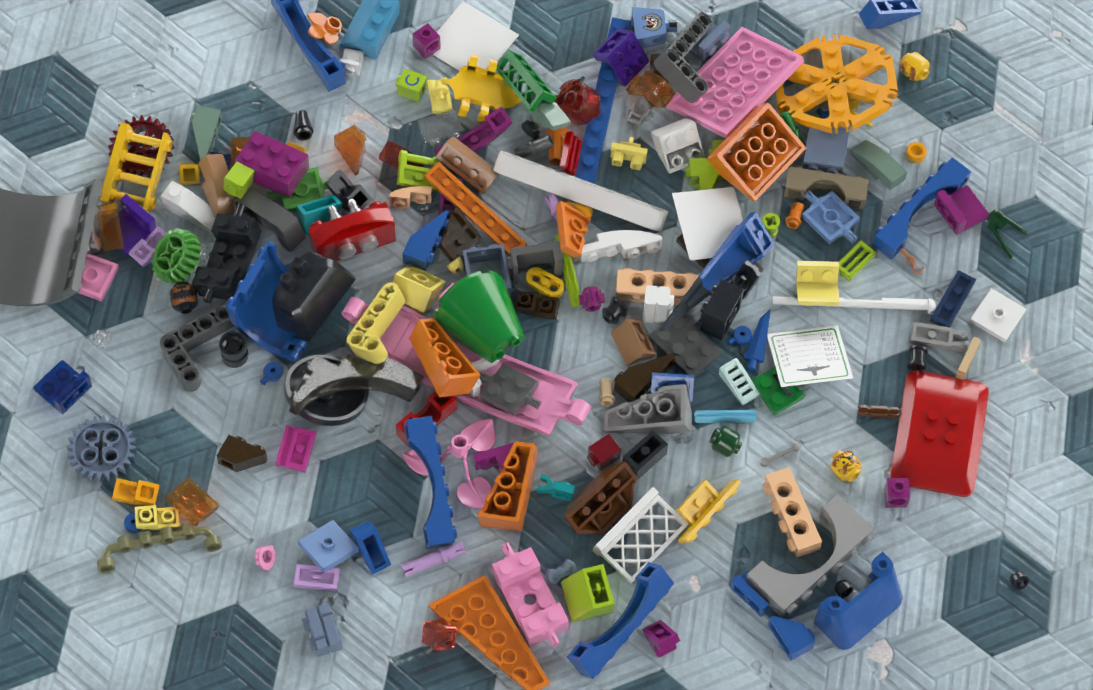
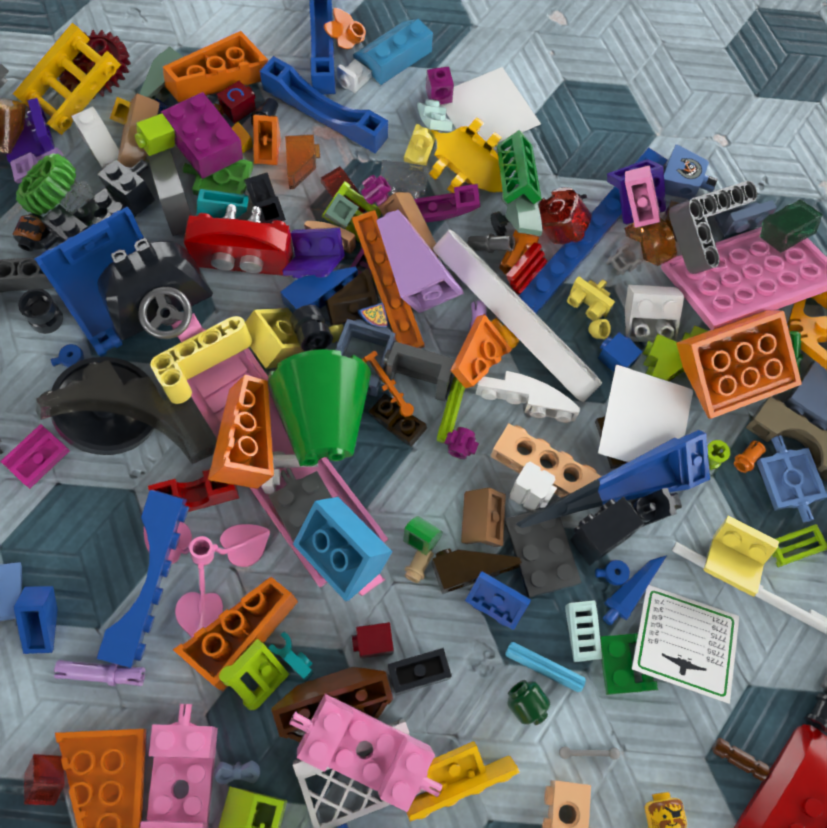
camera: 25 degrees right, 5 degrees up
lime brick [395,69,427,102] -> none
magenta slope [473,442,514,474] -> none
yellow plate [526,267,564,298] -> none
black brick [602,296,628,324] -> none
light grey wedge [604,384,692,434] -> none
none -> flat silver piece [139,287,192,339]
none -> orange wedge [163,31,268,102]
none -> dark red brick [217,80,256,124]
none -> lime plate [219,639,289,711]
none -> orange slope [253,115,281,165]
none -> blue arch [260,56,388,154]
none -> dark purple bracket [282,228,345,278]
none -> bright pink brick [289,694,442,812]
none -> black wheel [290,305,333,352]
none -> dark azure slope [293,497,393,601]
none -> sand green plate [324,193,359,229]
none -> tile [357,303,390,328]
none -> magenta gear [361,175,391,206]
none -> orange piece [362,351,414,417]
none -> lavender slope [376,210,464,313]
none -> green slope [403,516,443,556]
none -> light aqua slope [417,99,453,131]
none -> light yellow hinge [588,319,611,339]
none -> blue brick [598,332,642,372]
none -> bright pink brick [625,166,660,228]
none -> clear green brick [760,199,823,253]

